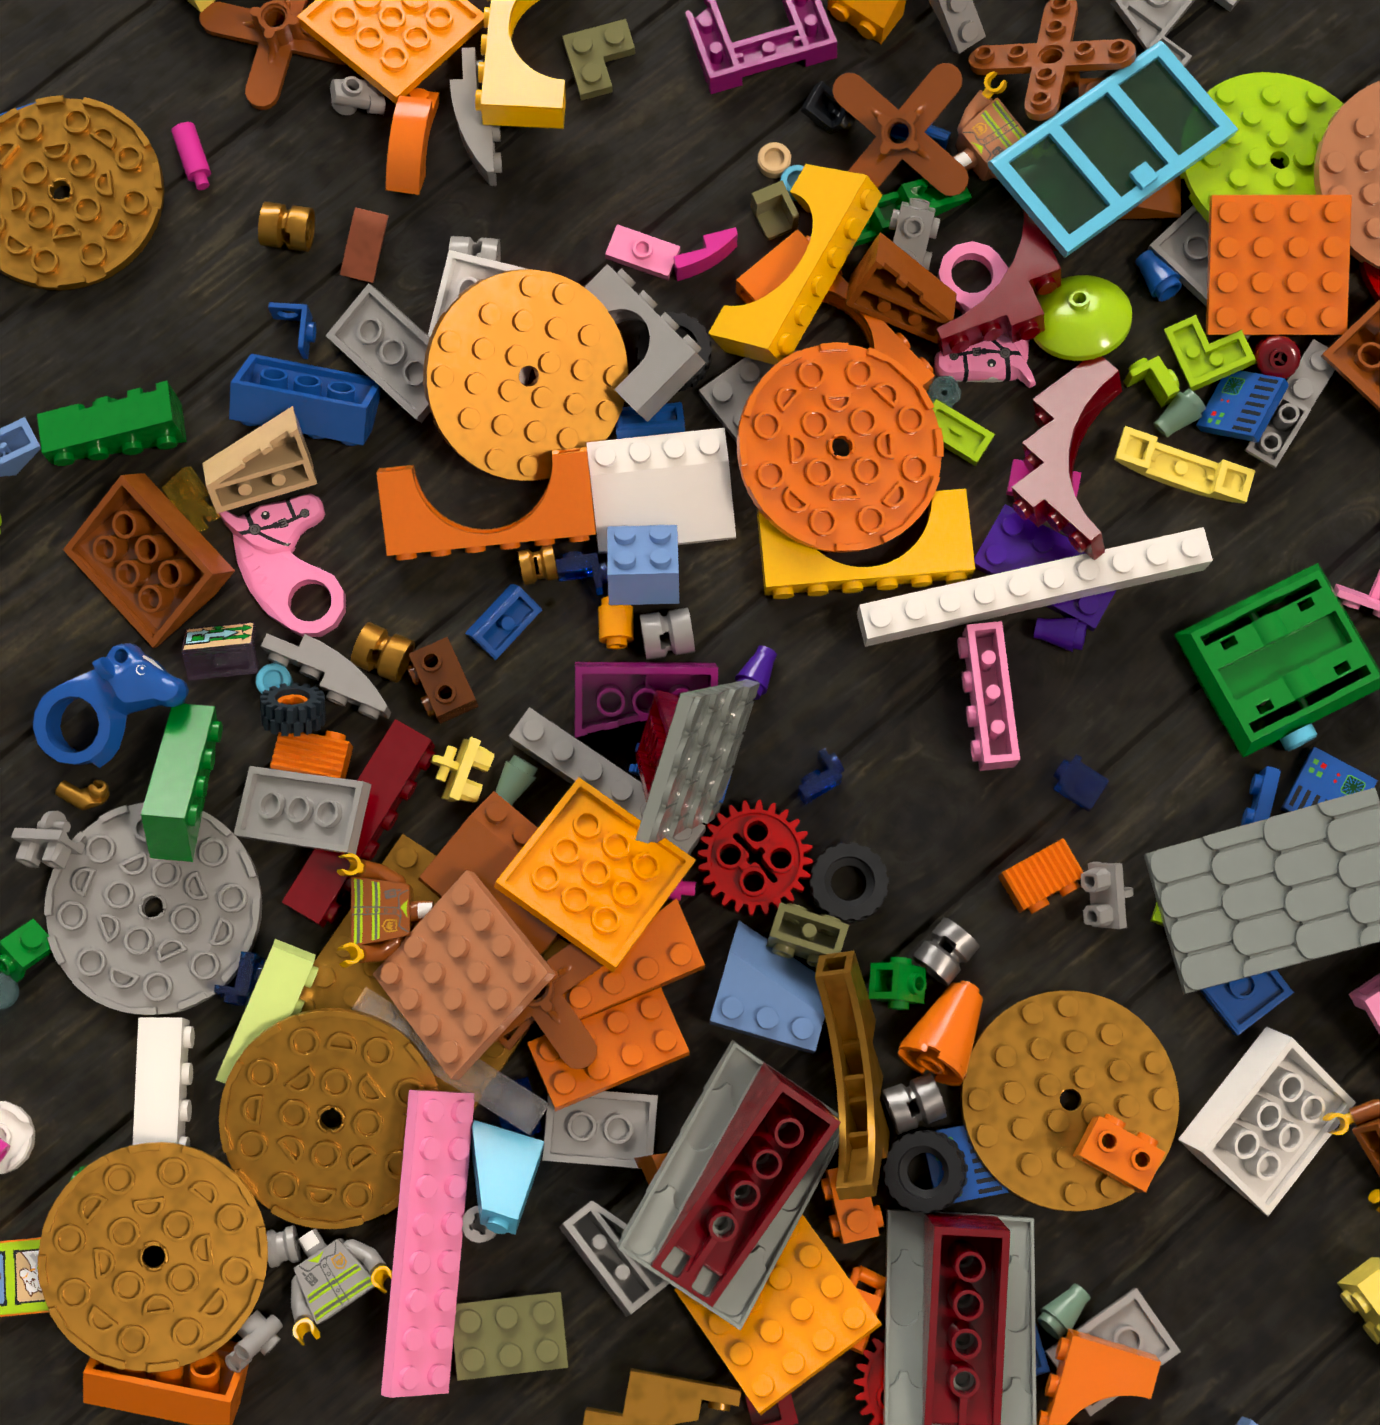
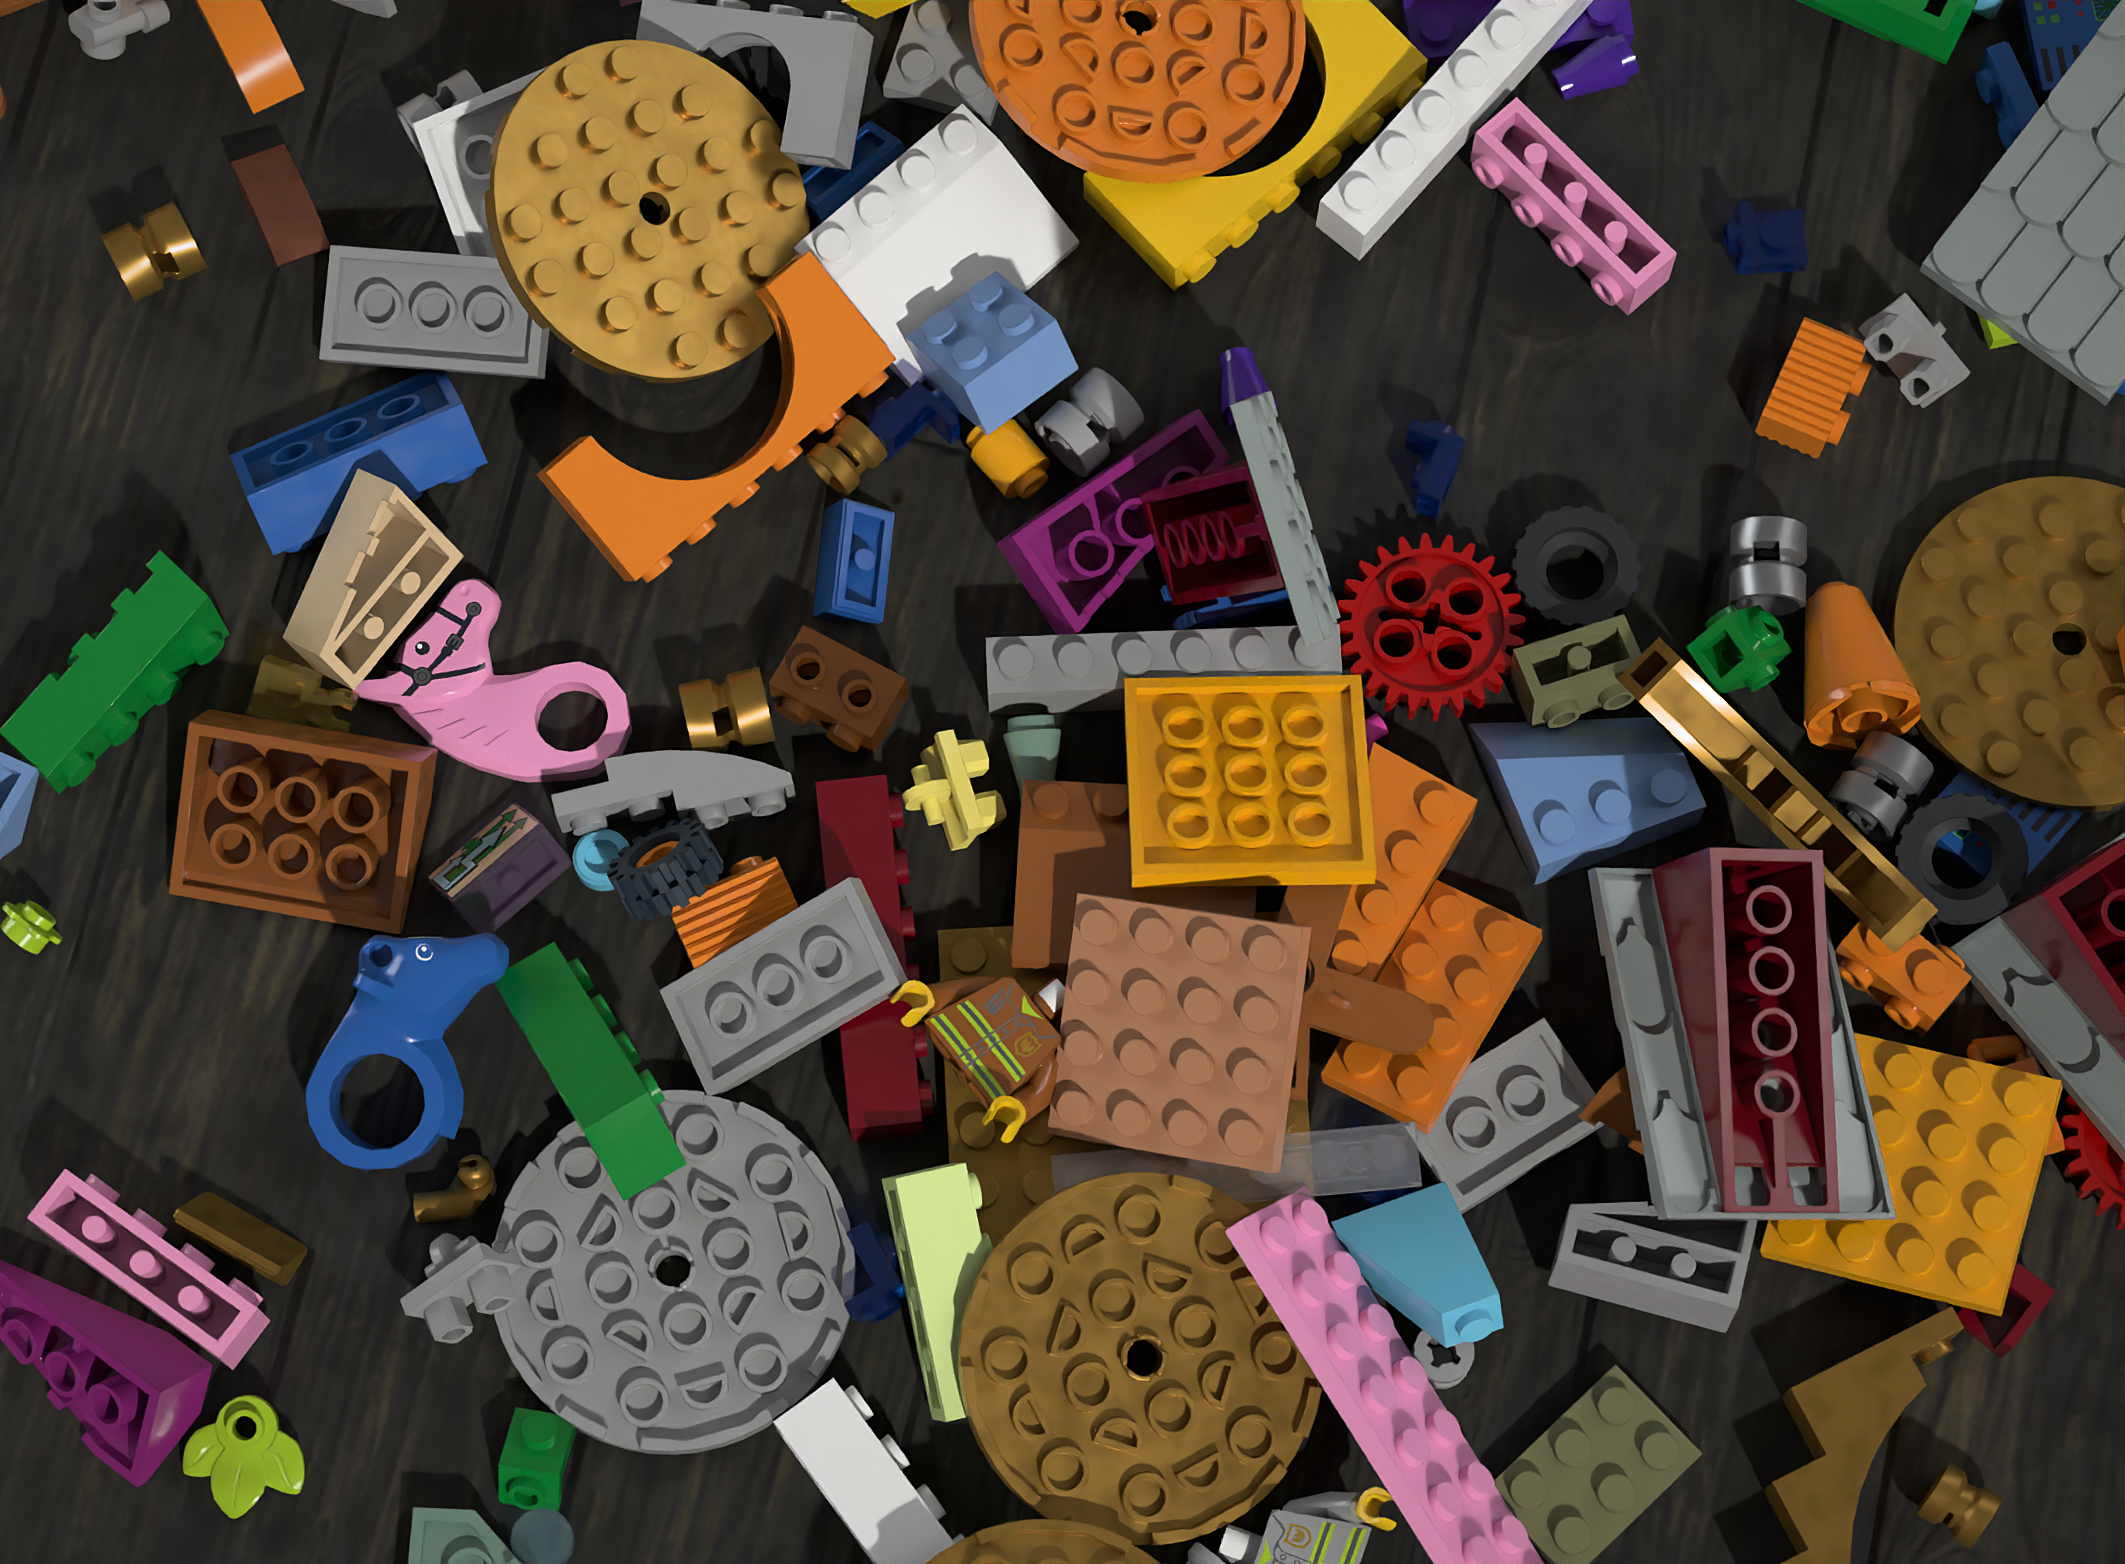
camera: 35 degrees left, 5 degrees down
blue bracket [268,302,316,359] -> none

